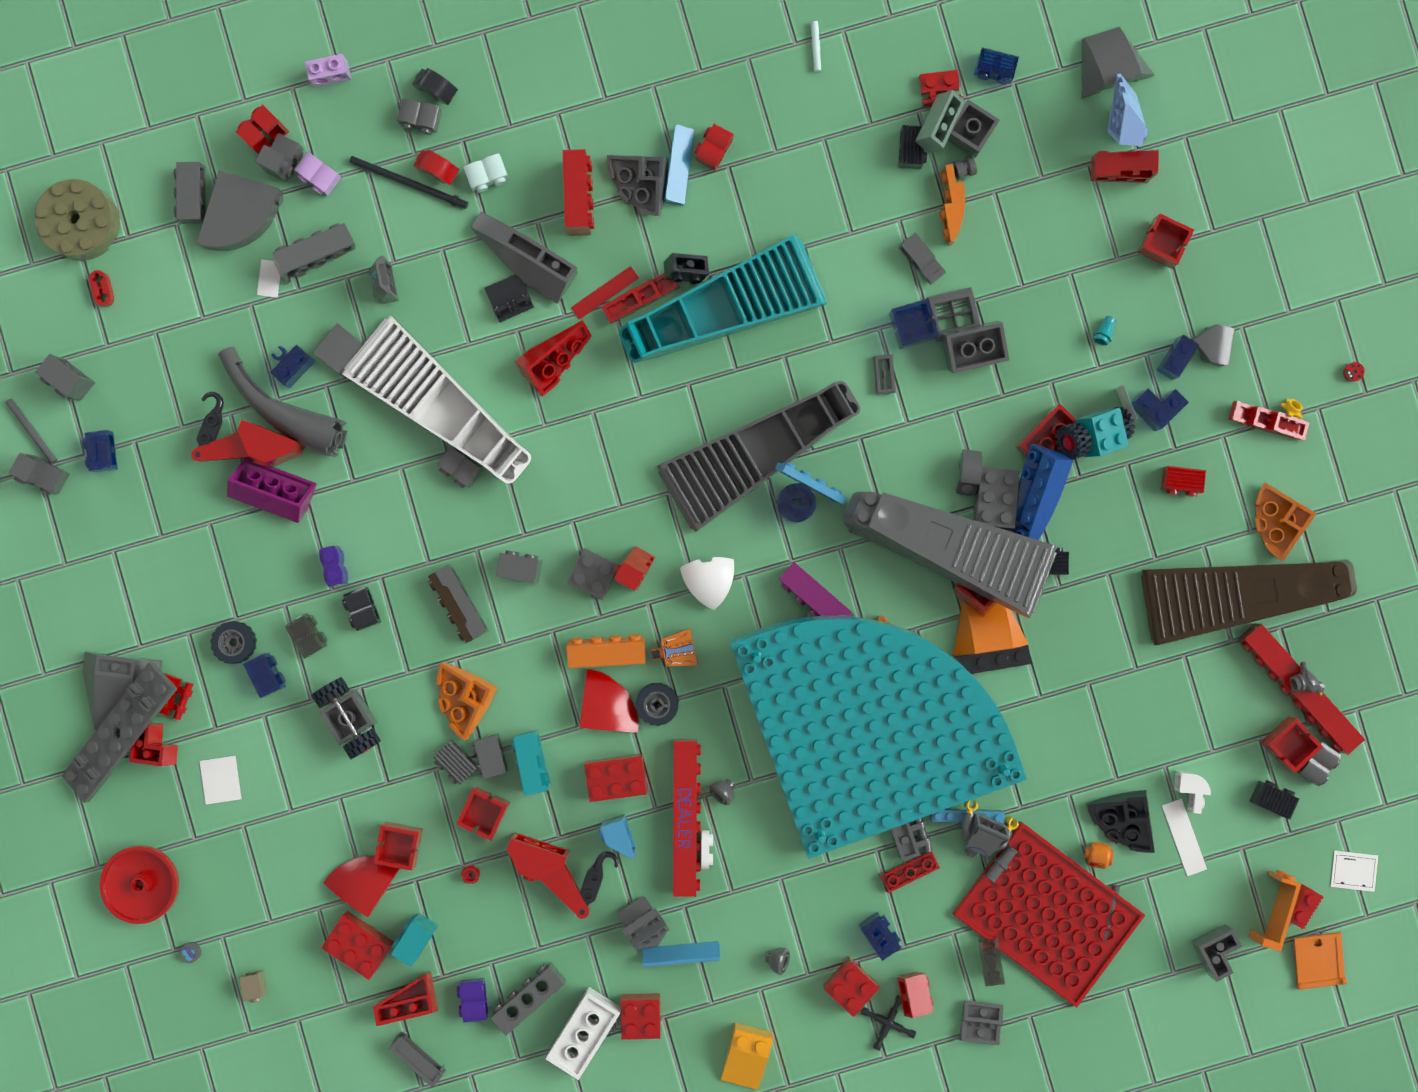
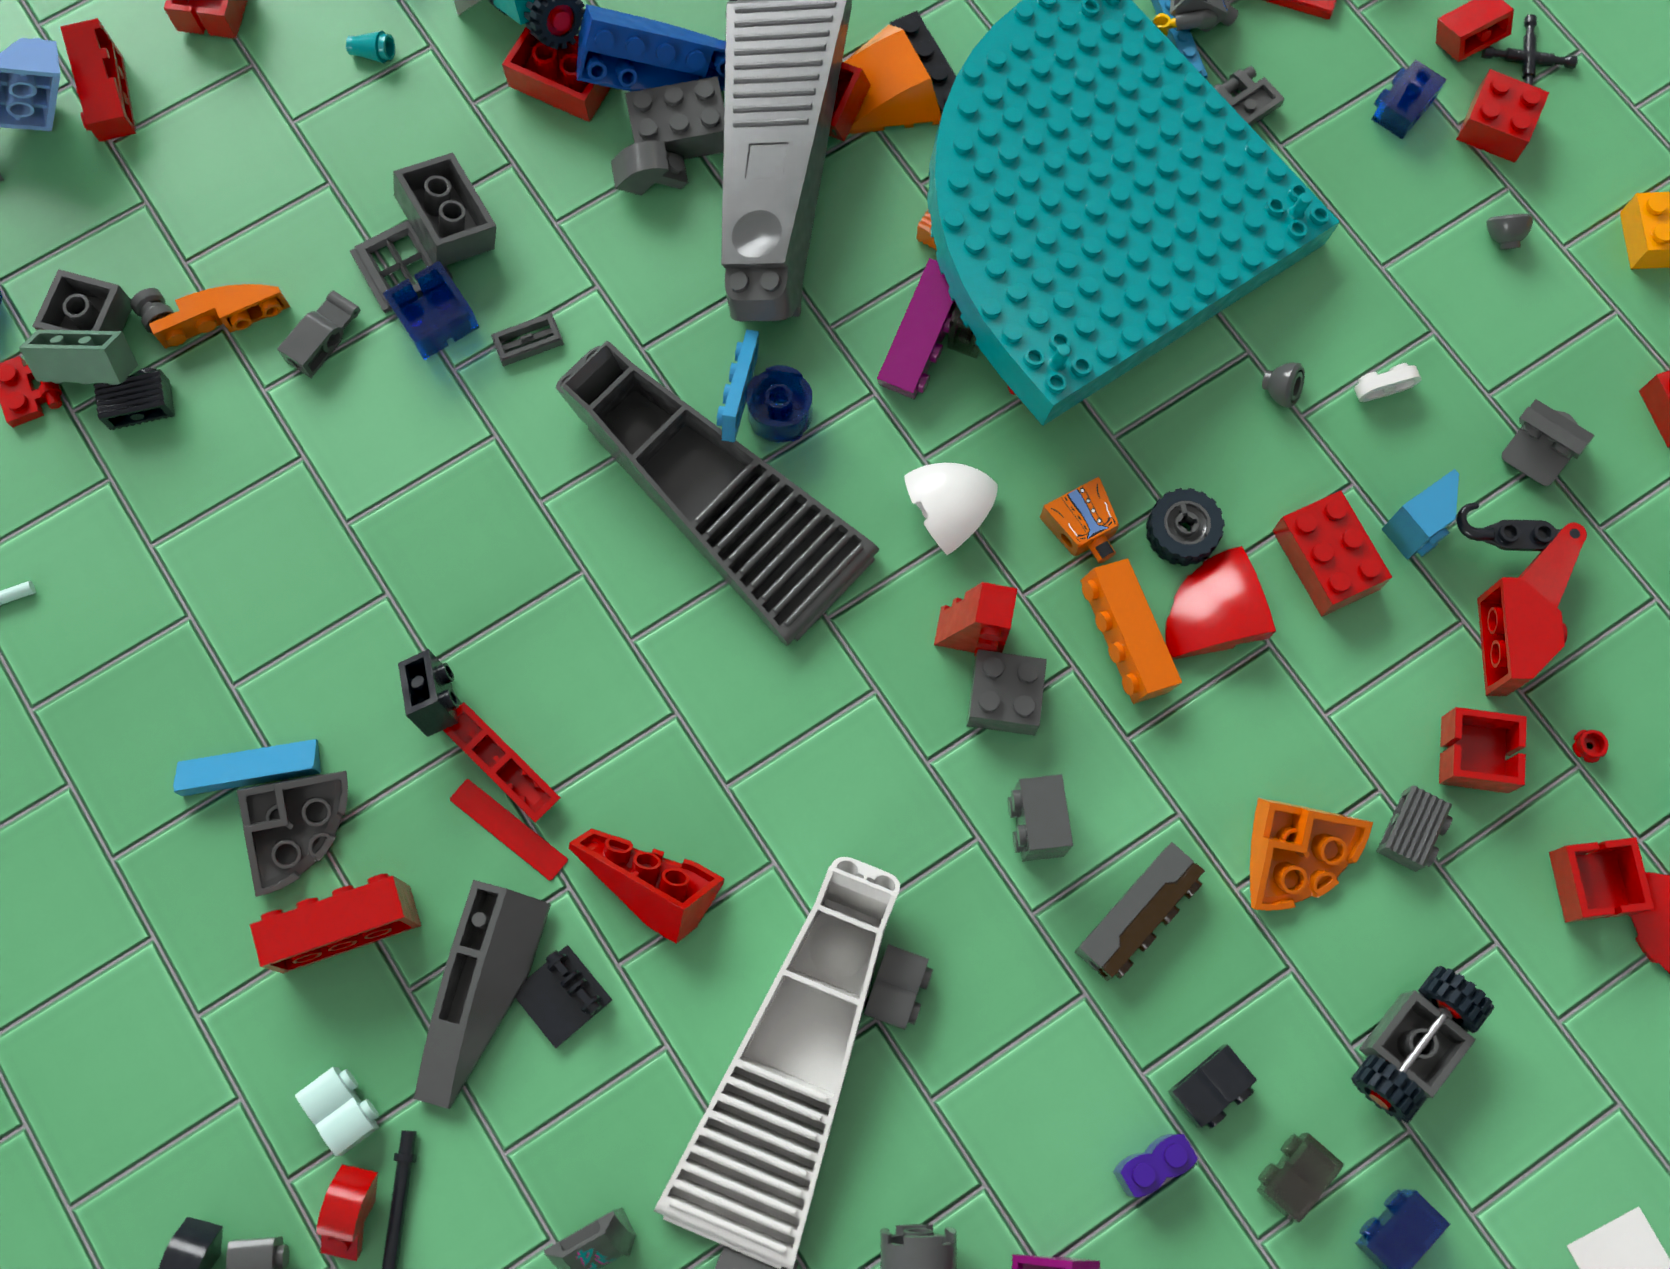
camera: 110 degrees left, 15 degrees down
dark grey brick [472,734,508,779] -> none
teal wedge [511,730,551,796] -> none
teal brick [619,234,827,363] -> none
dark azure slope [643,941,720,967] -> none
red brick [673,739,701,897] -> none
red brick [694,123,734,171] -> none
red tile [879,851,940,893] -> none

